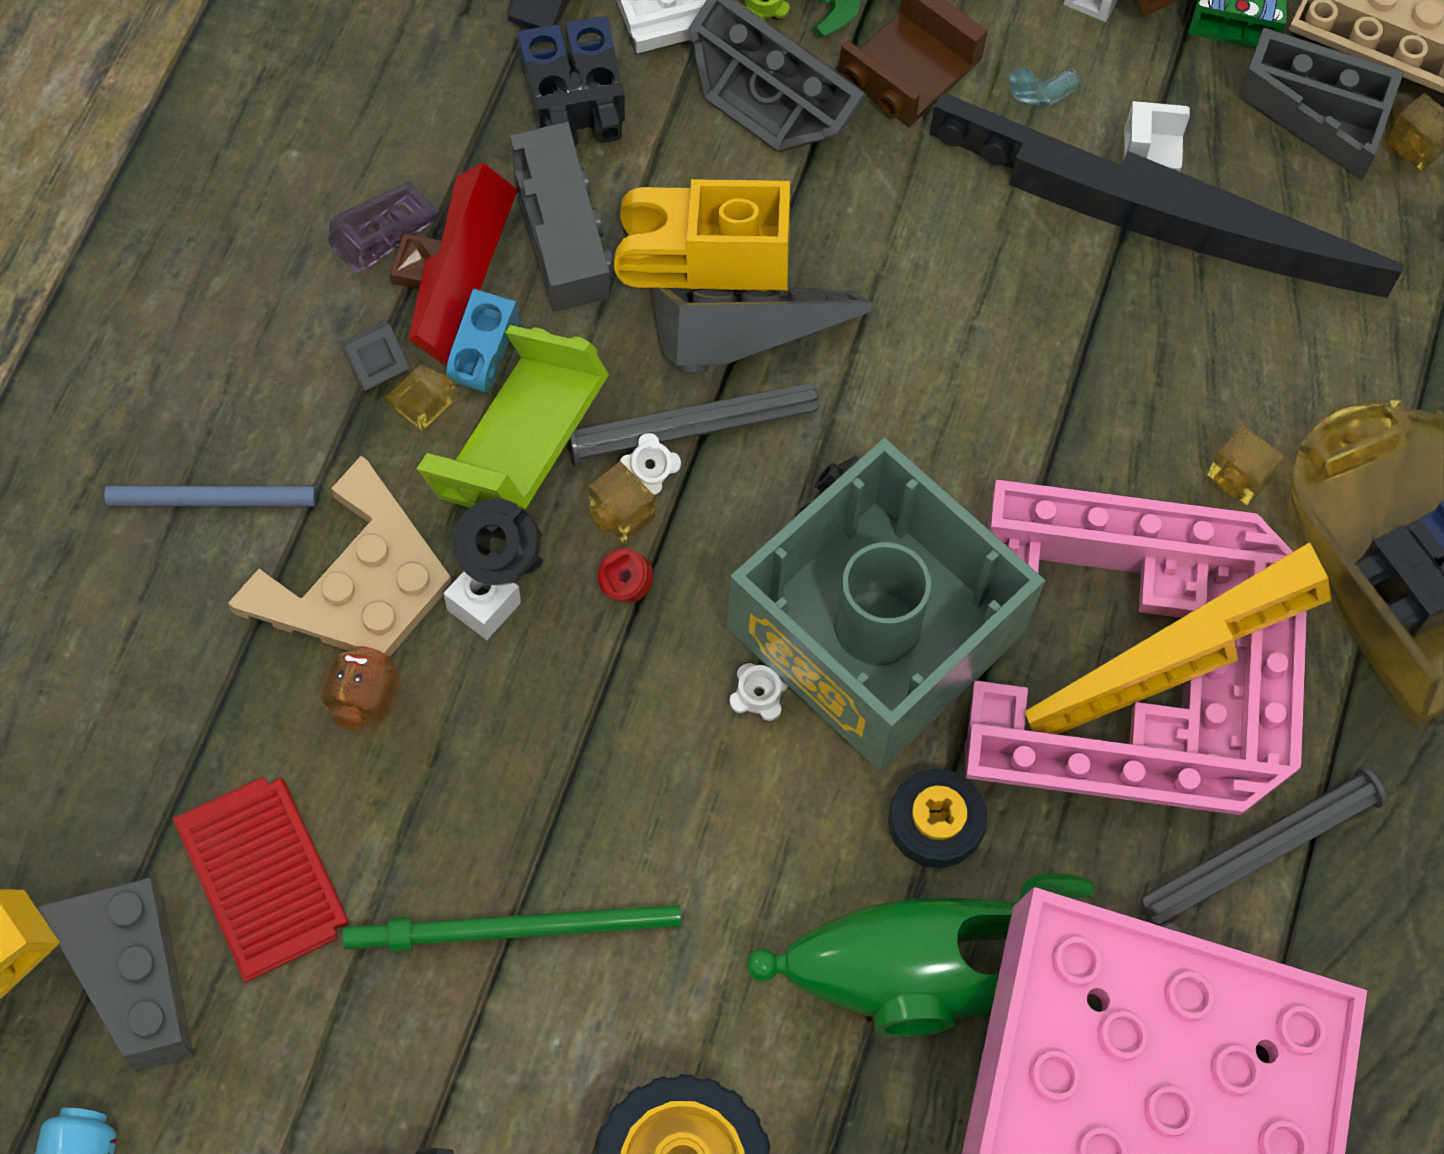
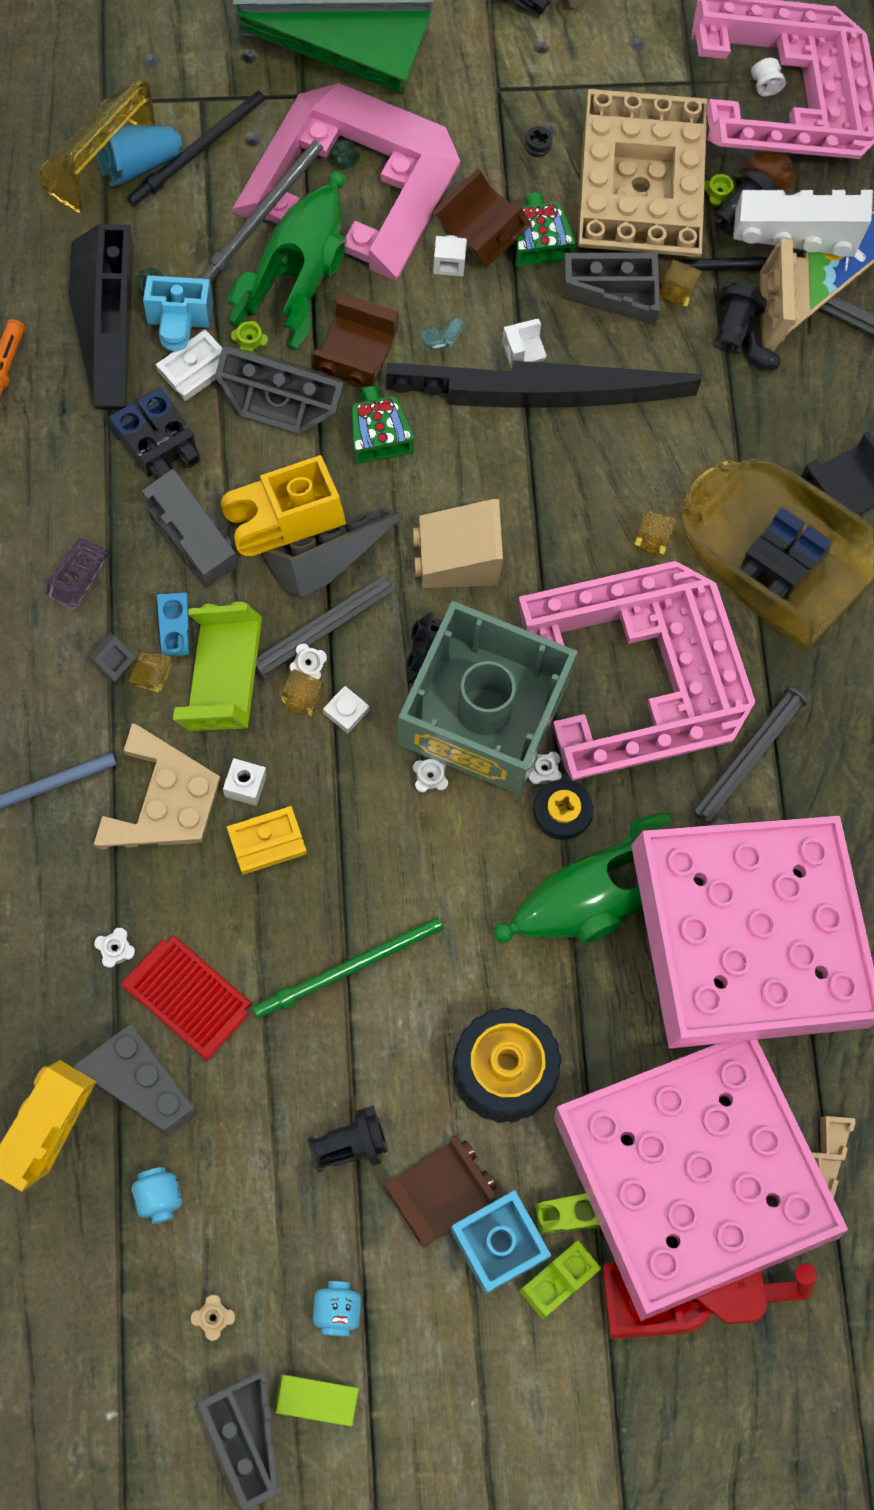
camera: 25 degrees left, 5 degrees up
clear orange head [321,646,400,731] -> none
reddish brown tile [390,233,442,289] -> none
red slope [408,162,518,365] -> none
black piece [454,499,544,586] -> none
red tile [598,548,653,603] -> none
yellow slope [1024,542,1331,735] -> none
none -> white plate [94,928,135,968]
none -> yellow plate [227,806,307,875]
none -> white plate [323,686,370,734]
none -> torso [352,386,414,465]
none -> tan slope [413,499,503,588]
none -> white plate [529,752,562,784]

